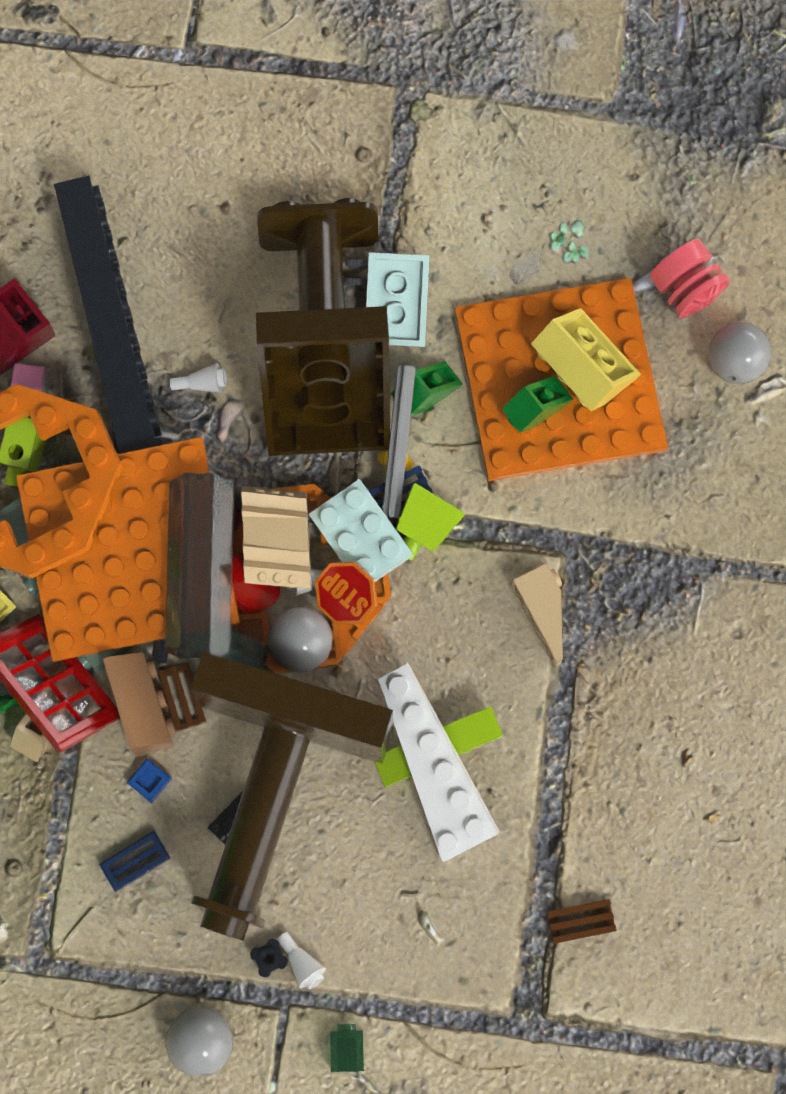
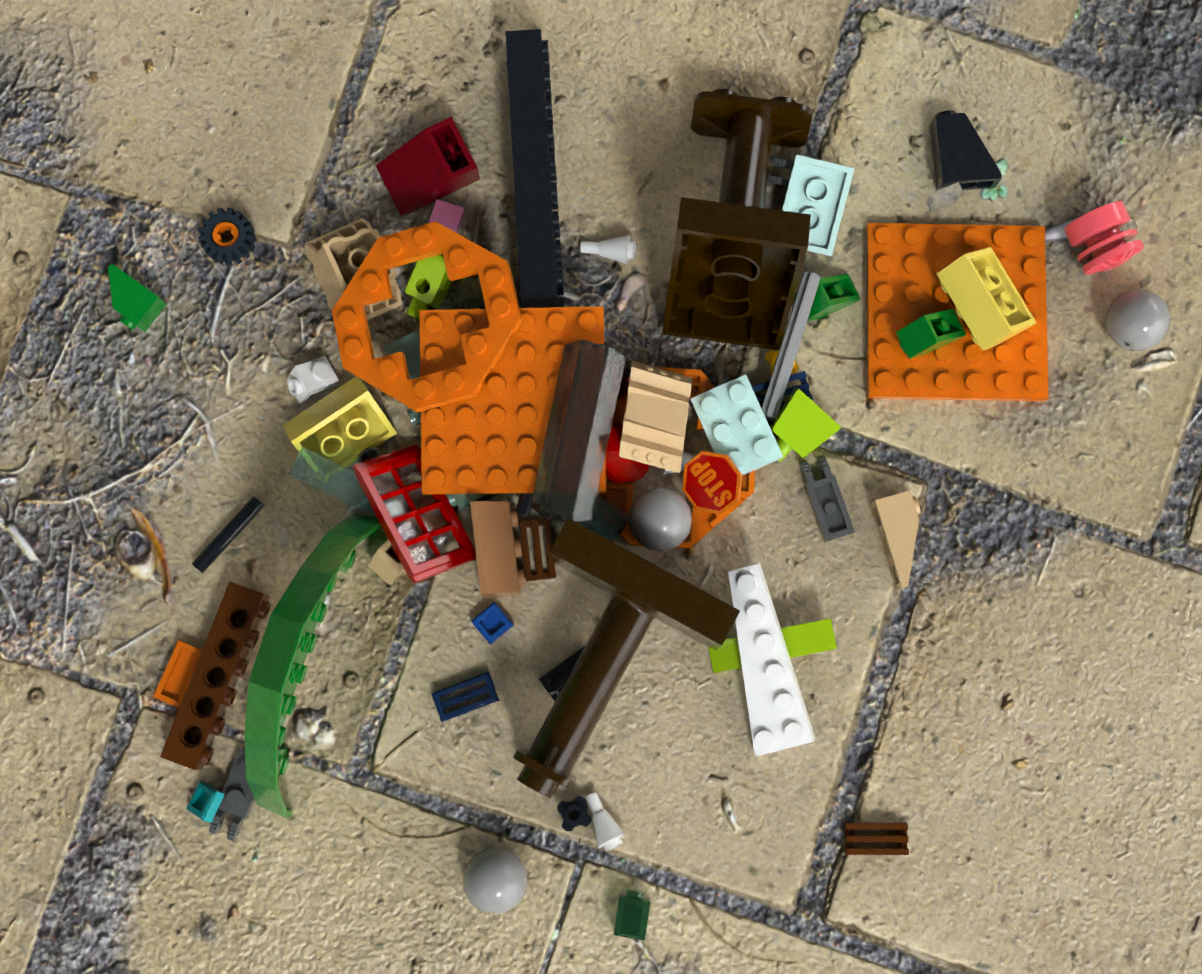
camera: 15 degrees right, 5 degrees up
none -> dark grey hinge [799,455,855,542]
none -> black slope [930,110,1002,192]

